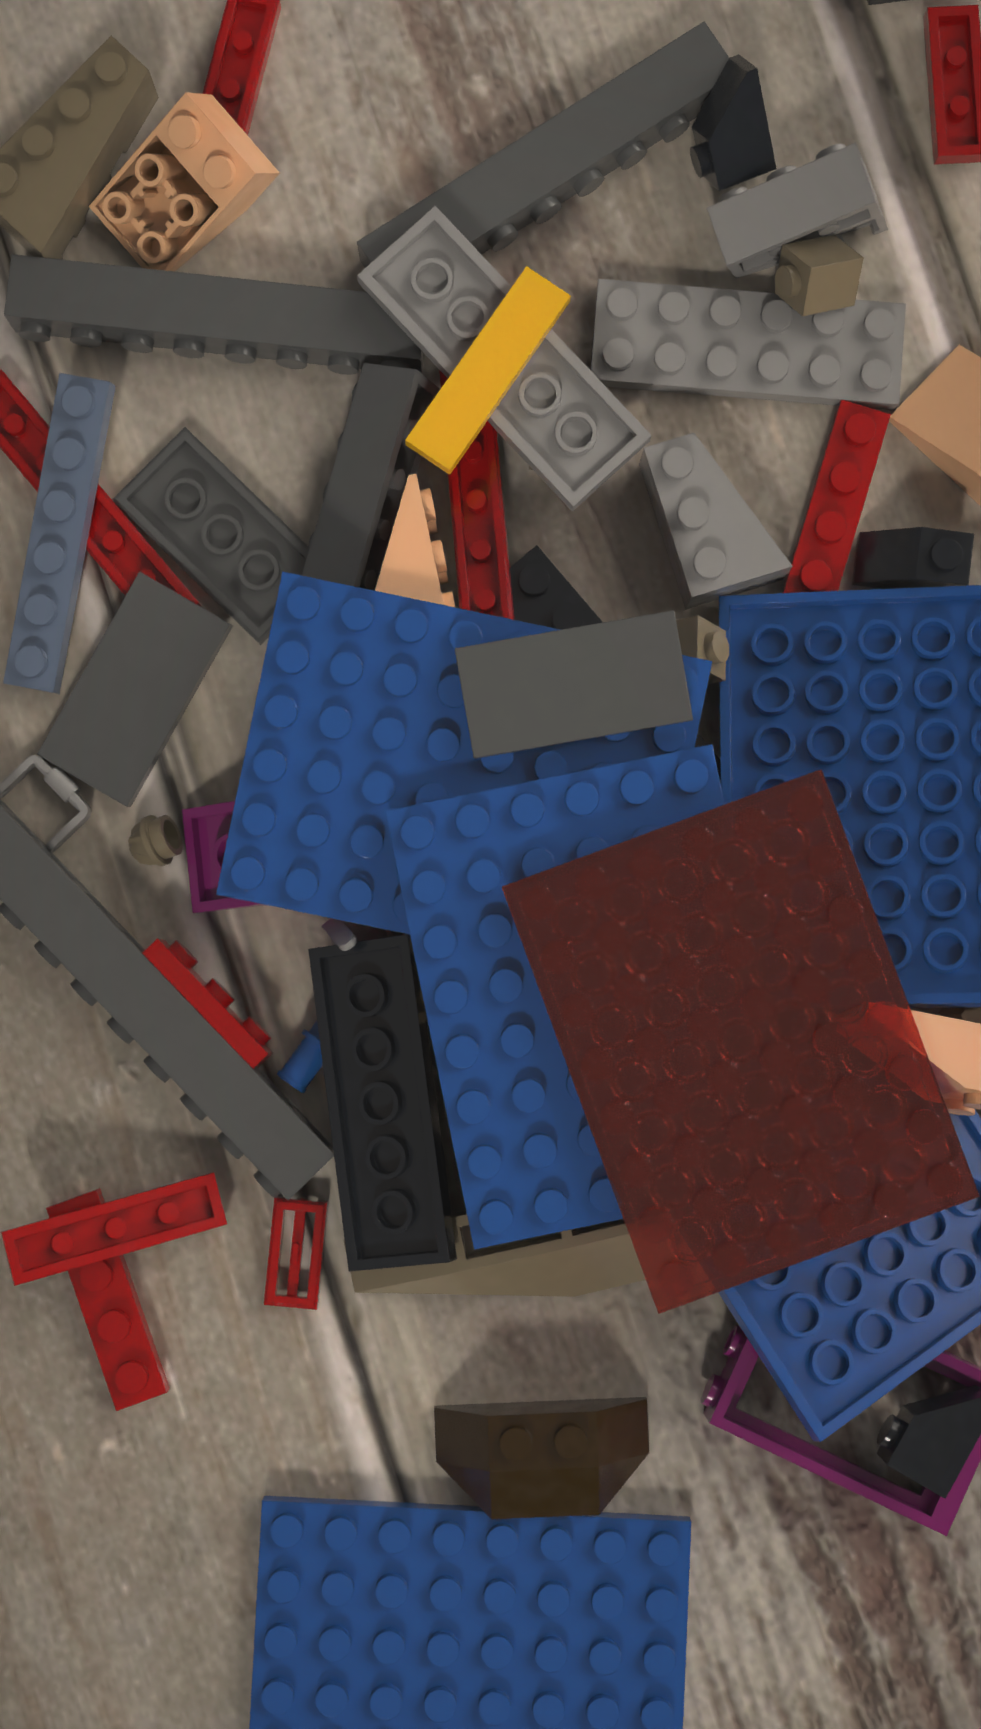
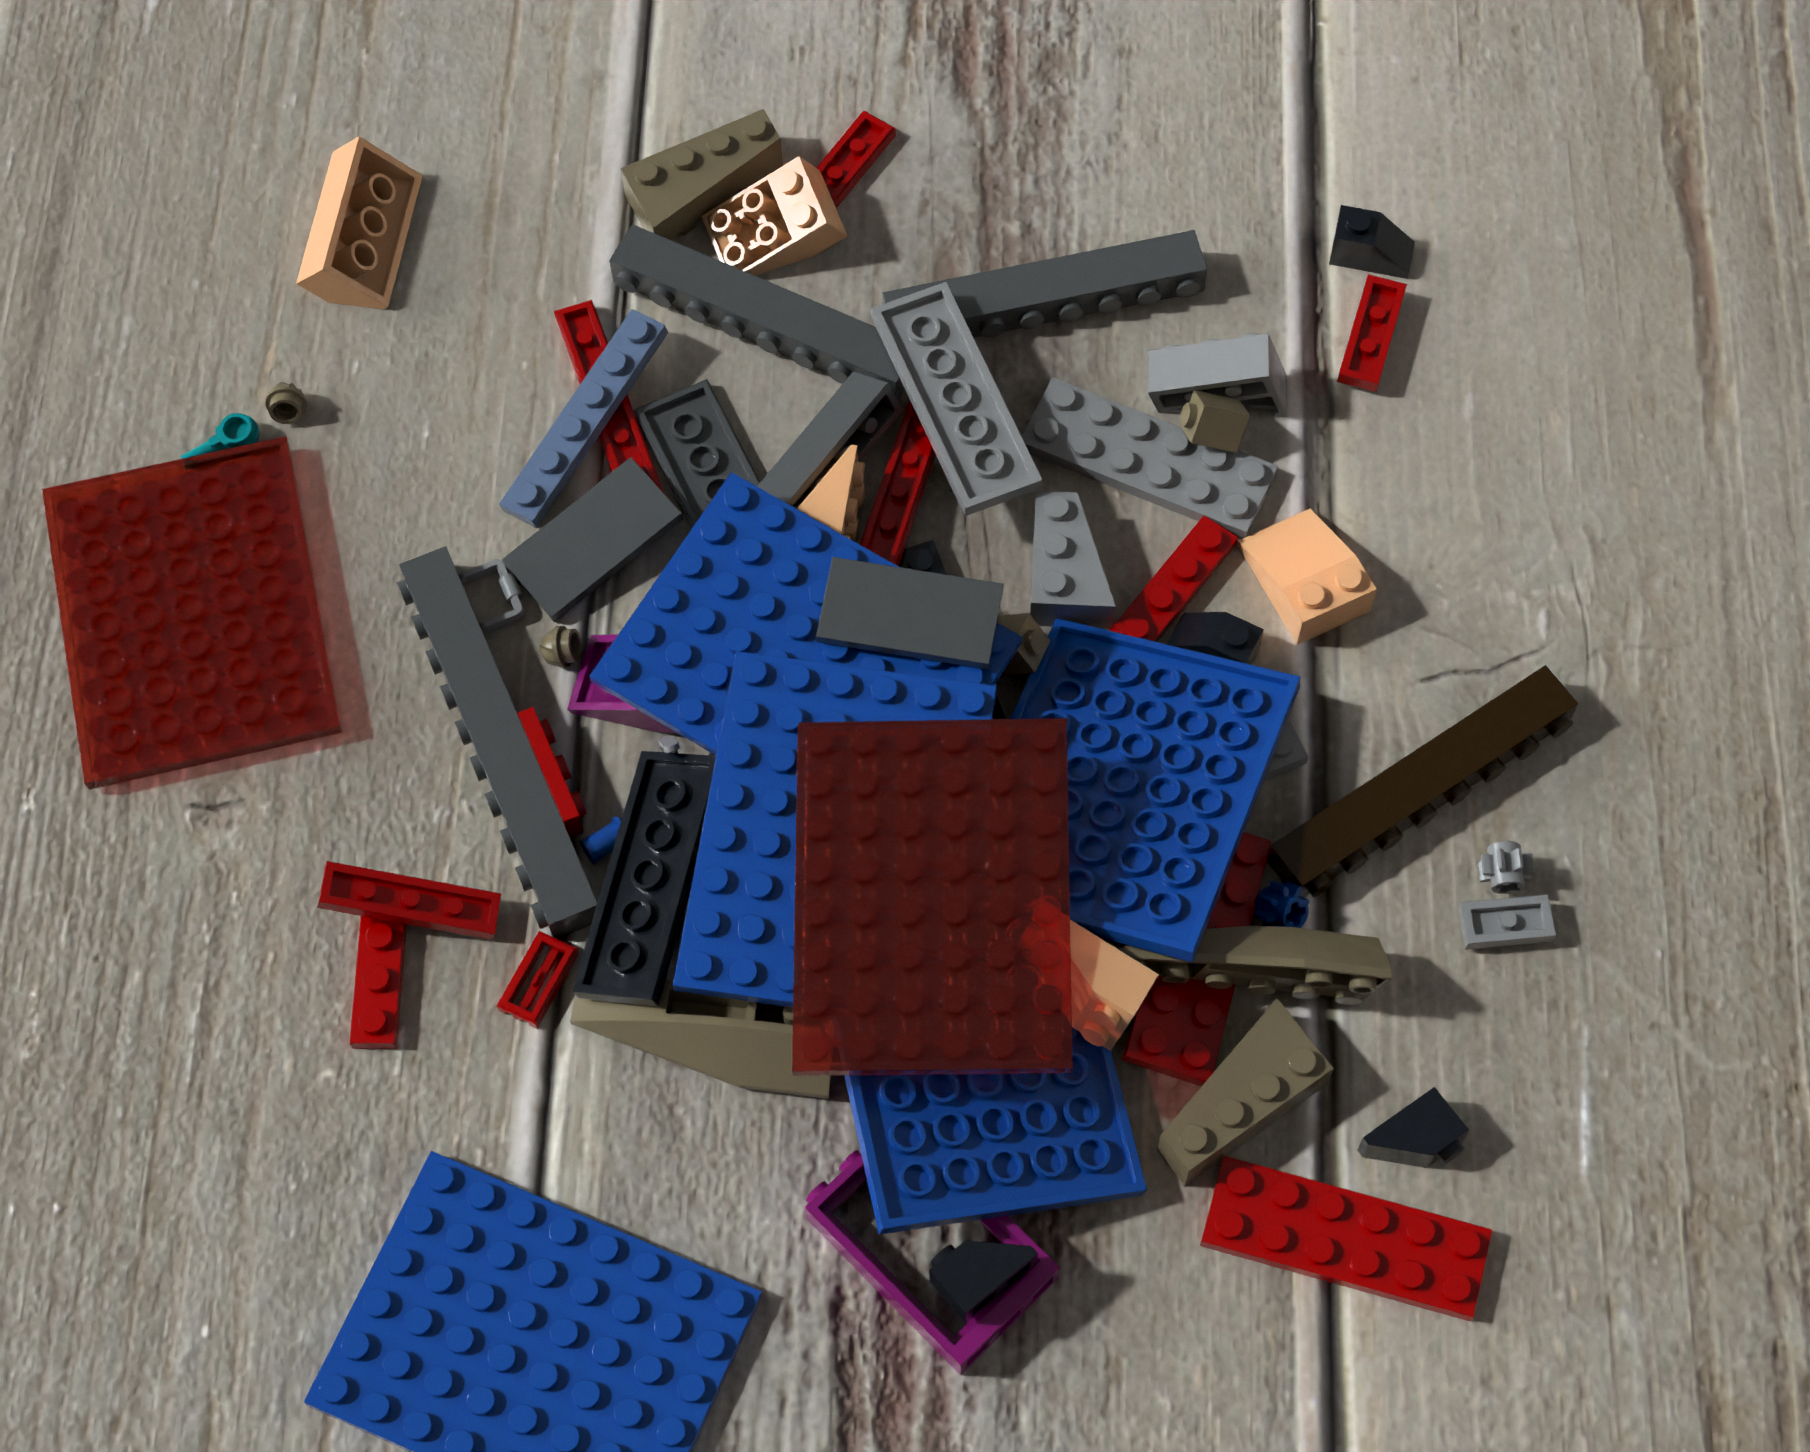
camera: 25 degrees right, 20 degrees down
yellow tile [405,266,571,475] -> none
dark brown wedge [434,1397,649,1519] -> none
black slope [690,54,777,191] -> none

